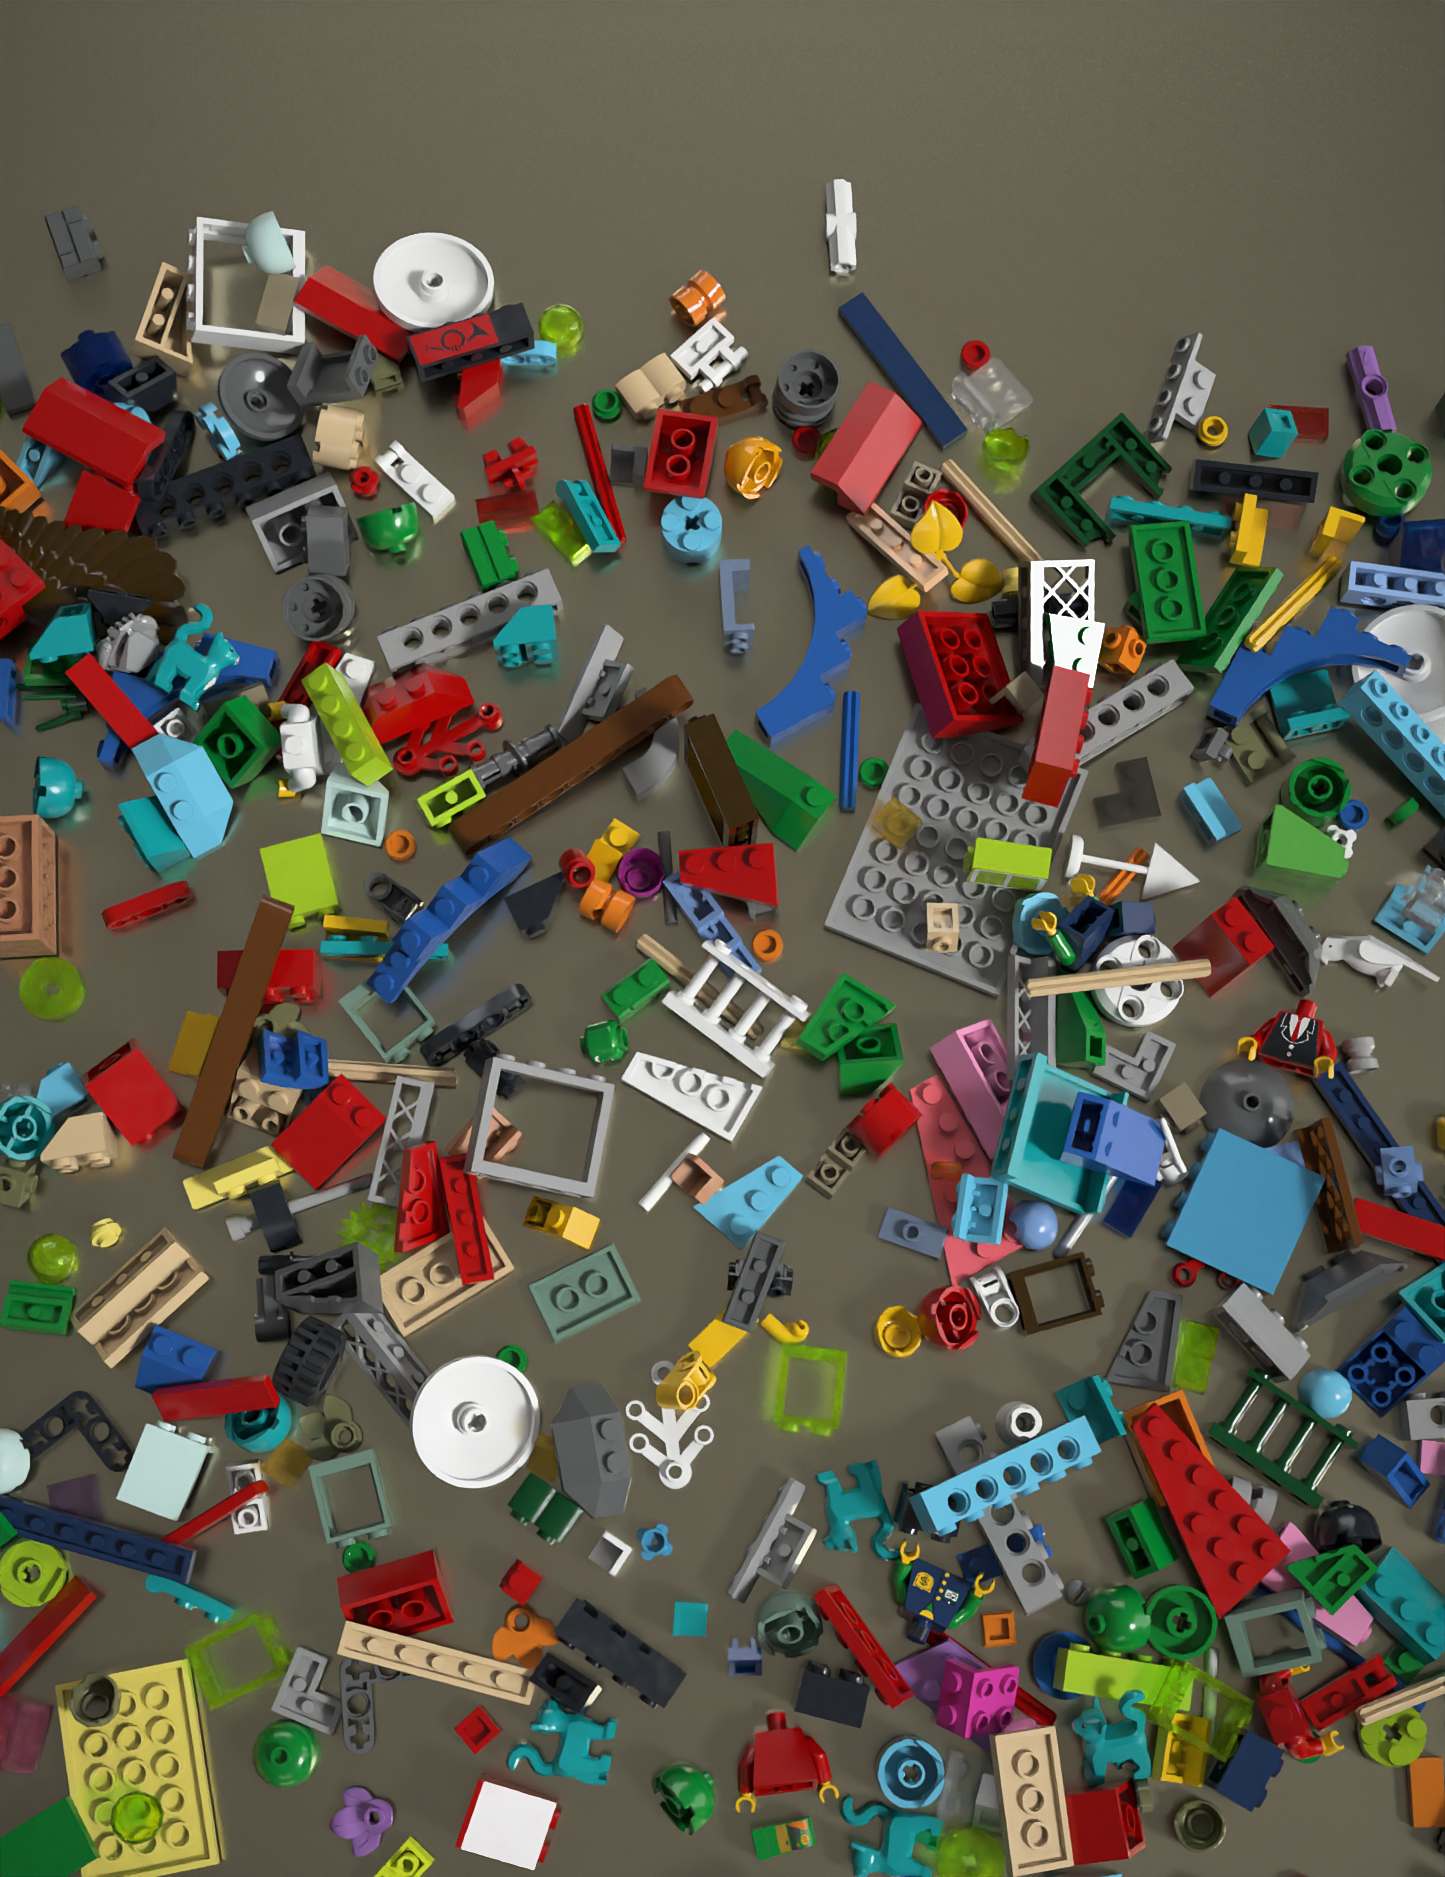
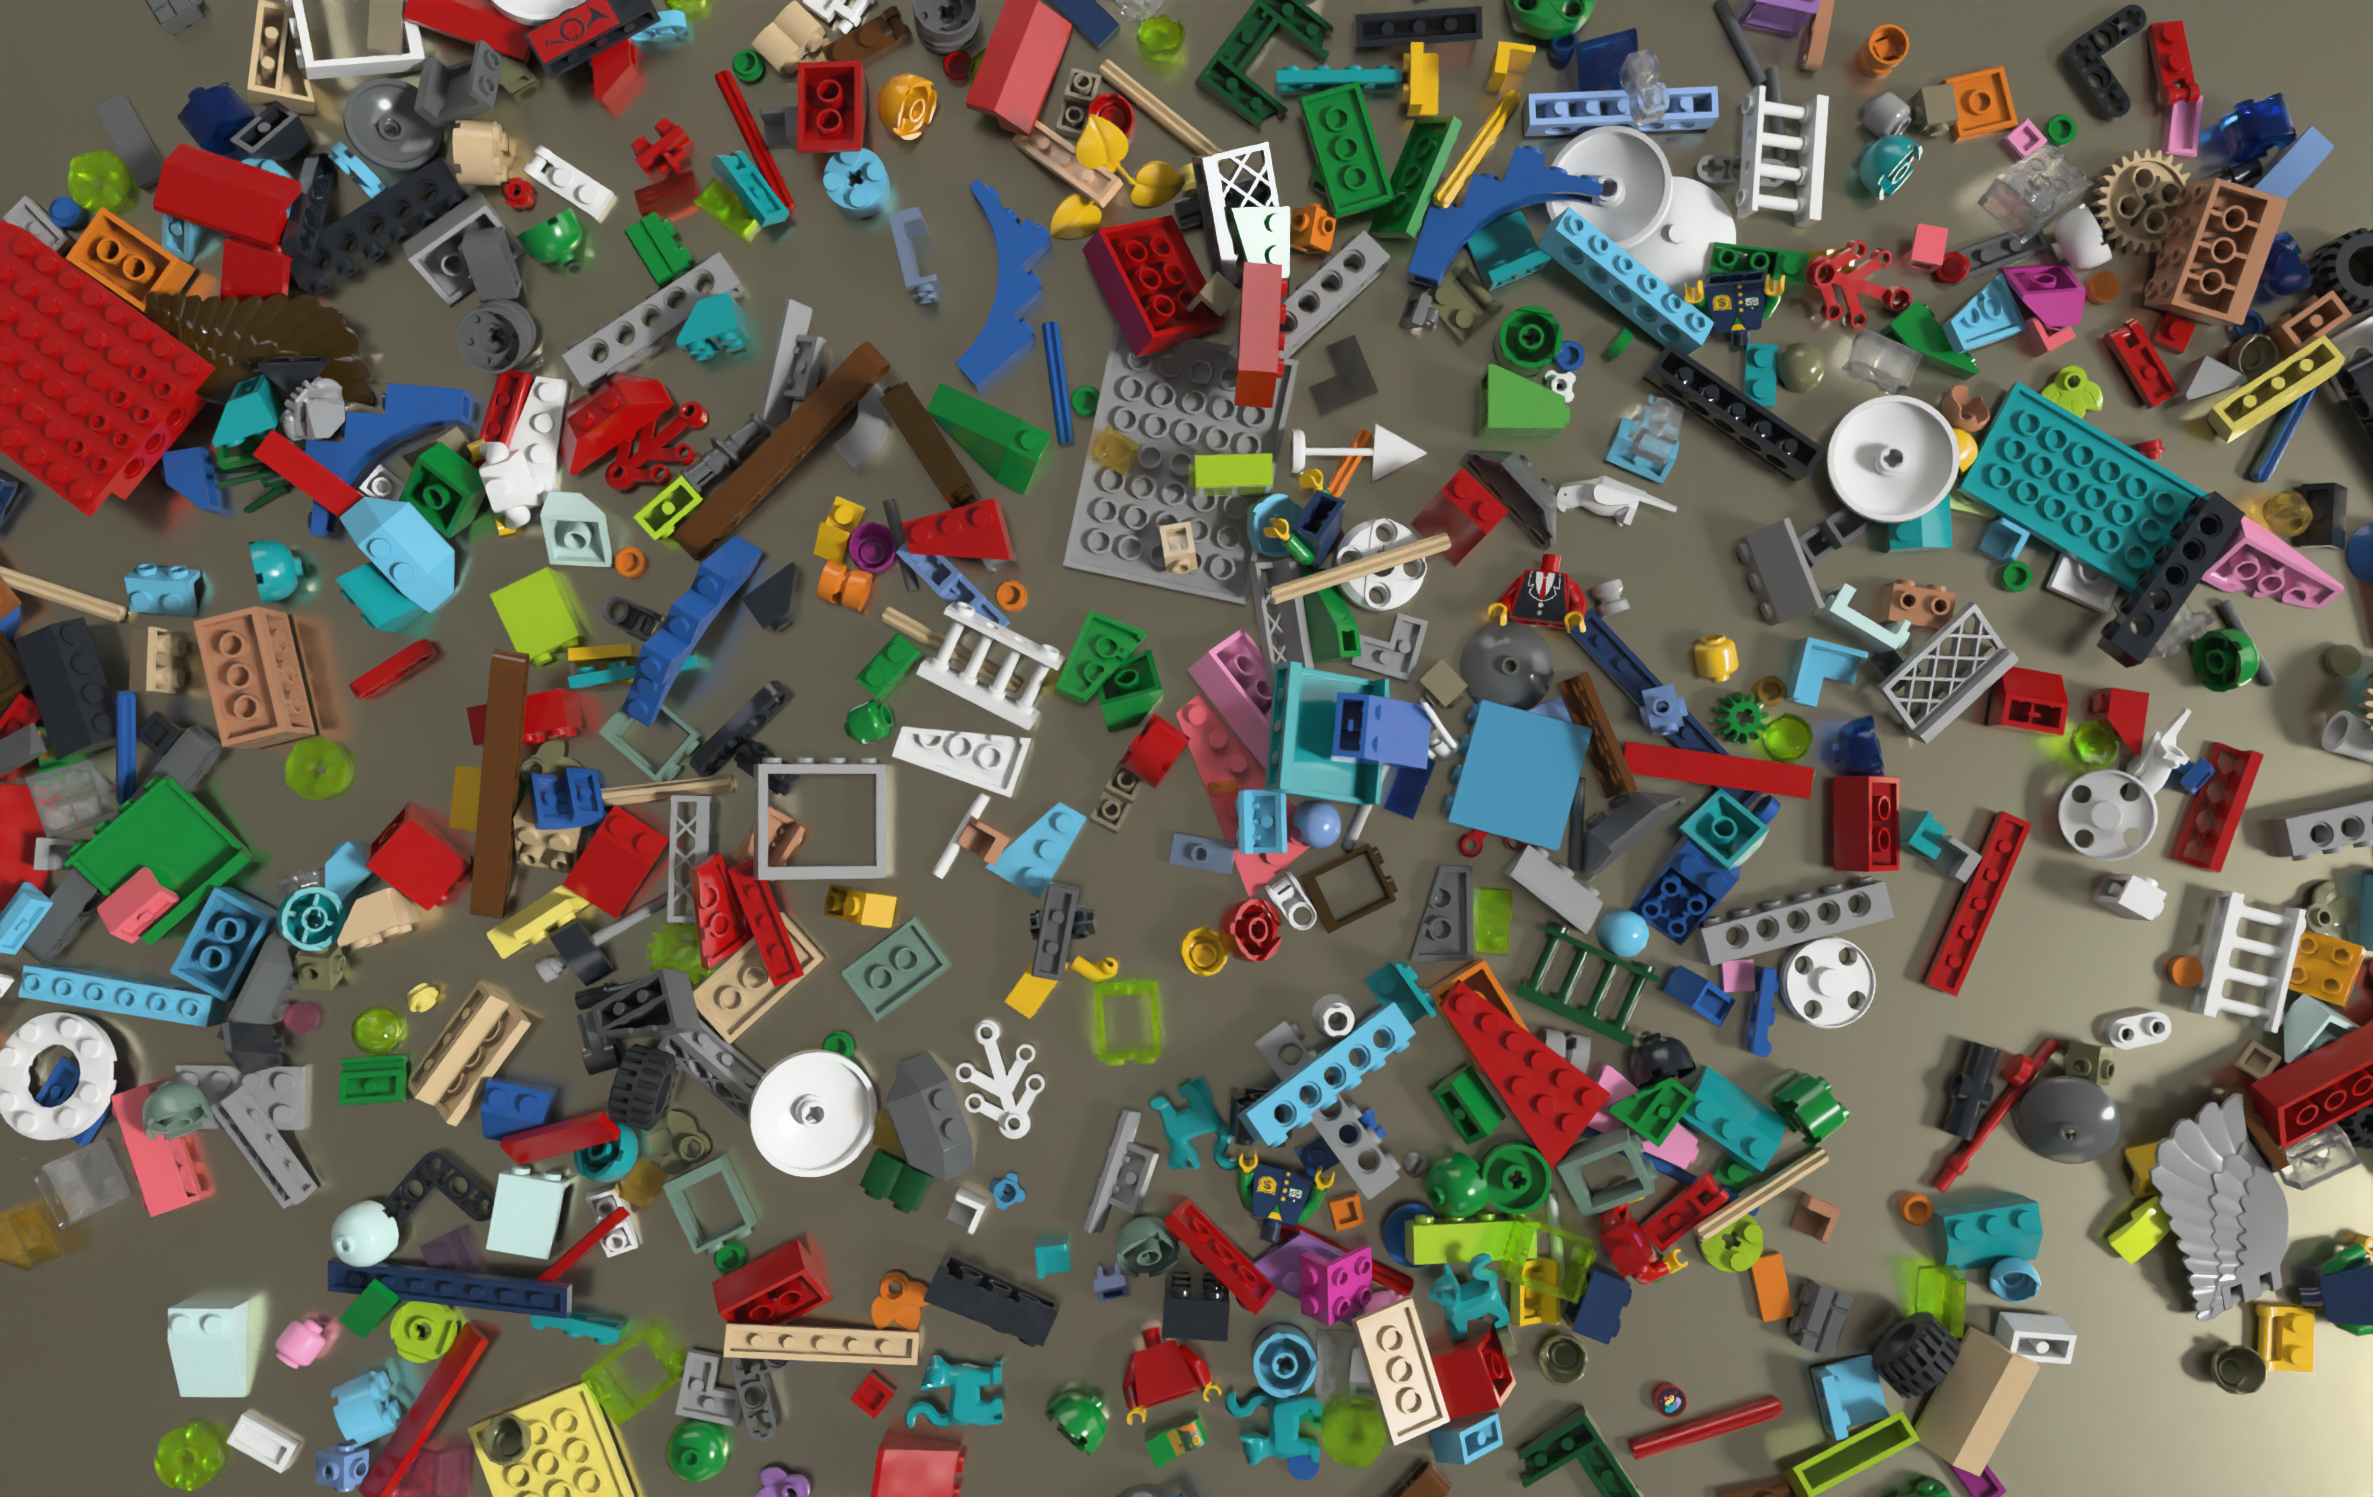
camera: 10 degrees left, 10 degrees up
teal animal [145,603,240,713] -> none
lime brick [301,662,393,787] -> none
red brick [499,1558,544,1606] -> none
black slope [529,1652,602,1717] -> none
red brick [559,848,596,888] -> none
yellow piece [656,1351,716,1410] -> none
dark blue brick [1106,901,1156,939] -> none
medium azure panel [1178,778,1242,847] -> none
none -> dark grey bar [1569,777,1586,871]

